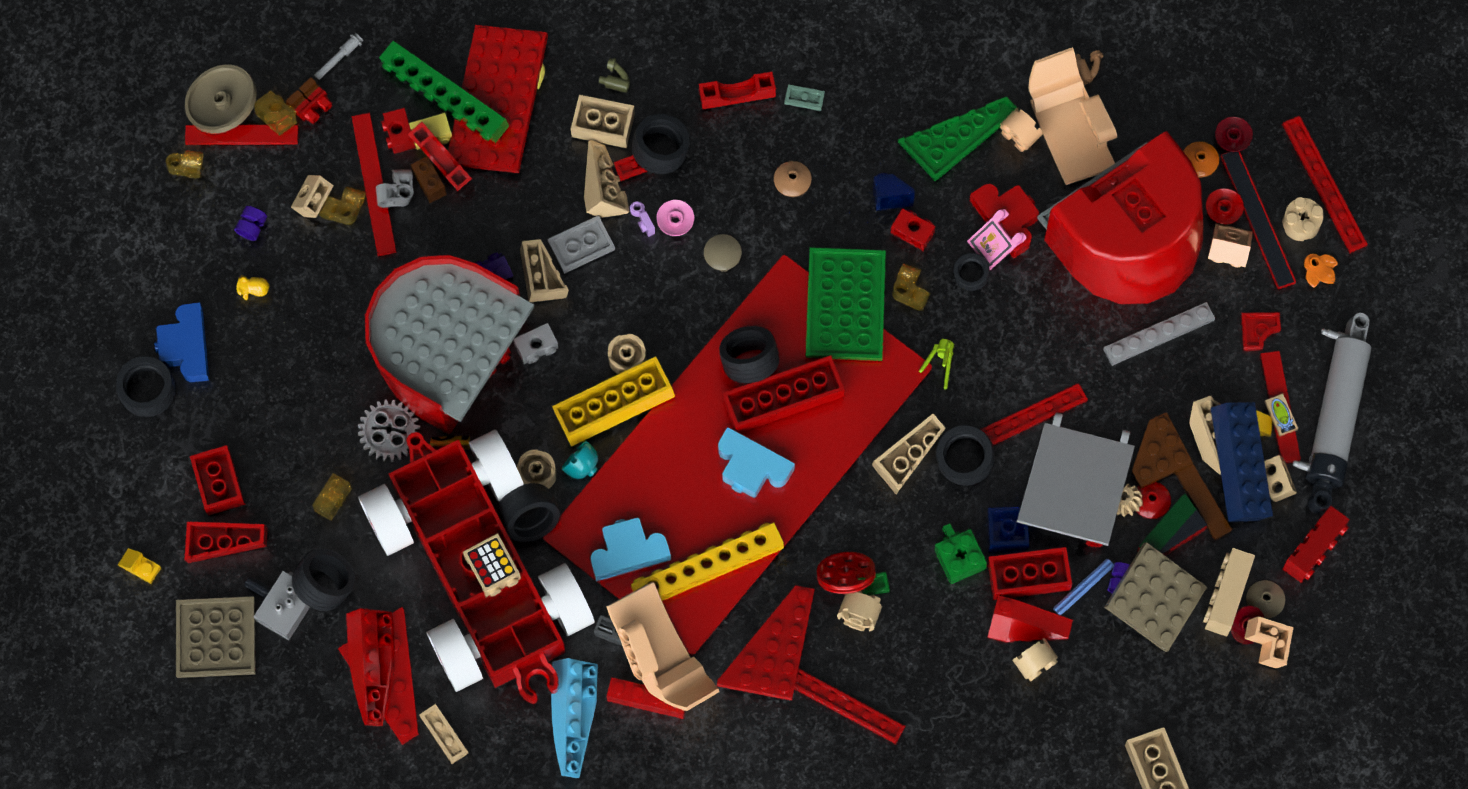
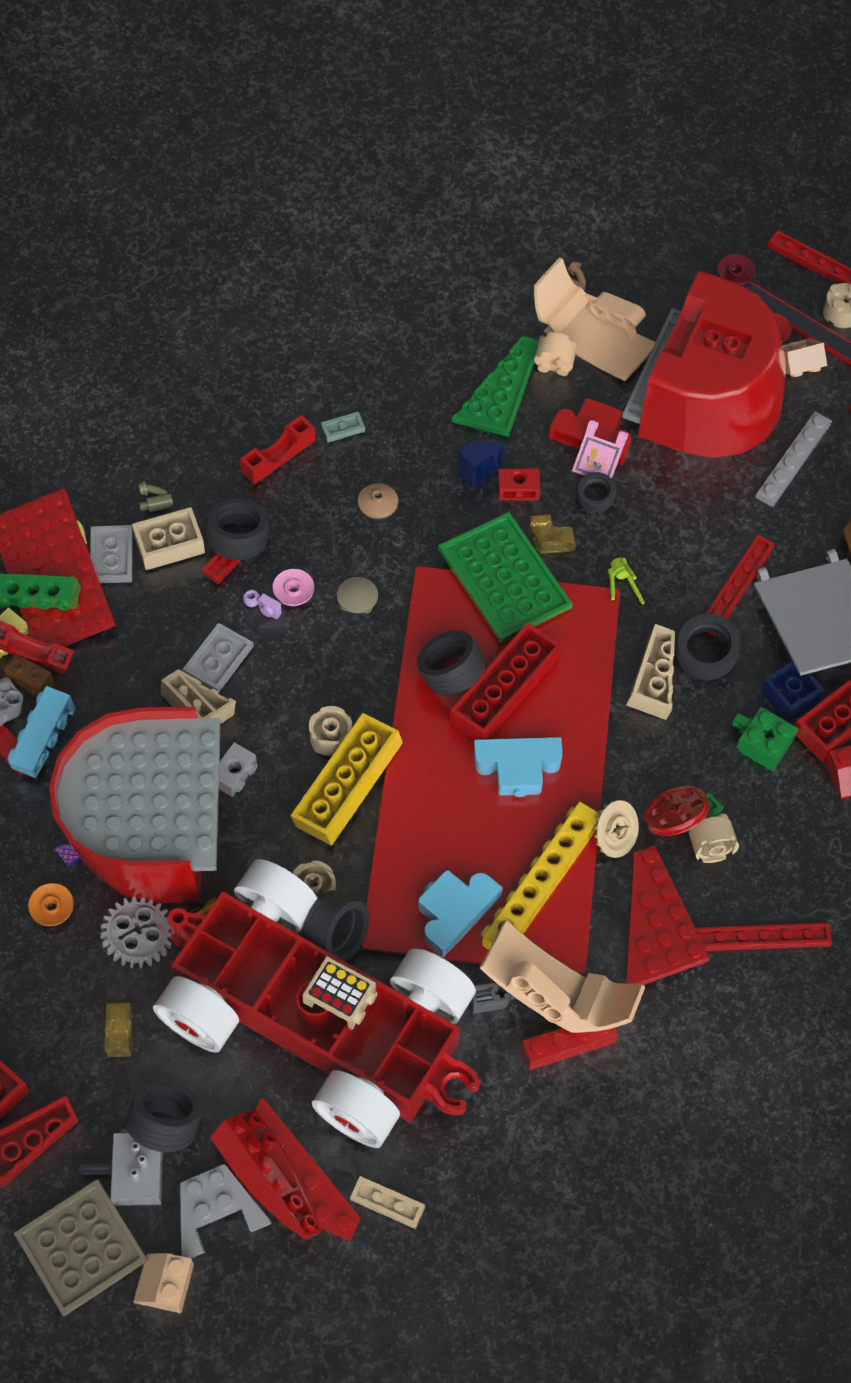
camera: 35 degrees left, 10 degrees down
medium azure wedge [551,658,598,778] -> none
teal cylinder [562,441,598,479] -> none
tan wedge [584,140,629,218] -> none
none -> medium azure wedge [8,686,76,778]
none -> orange dish [28,883,74,926]
none -> light grey plate [90,525,133,583]
none -> light nougat slope [134,1253,194,1313]
none -> light grey wing [180,1164,272,1258]
none -> tan gear [594,800,639,858]

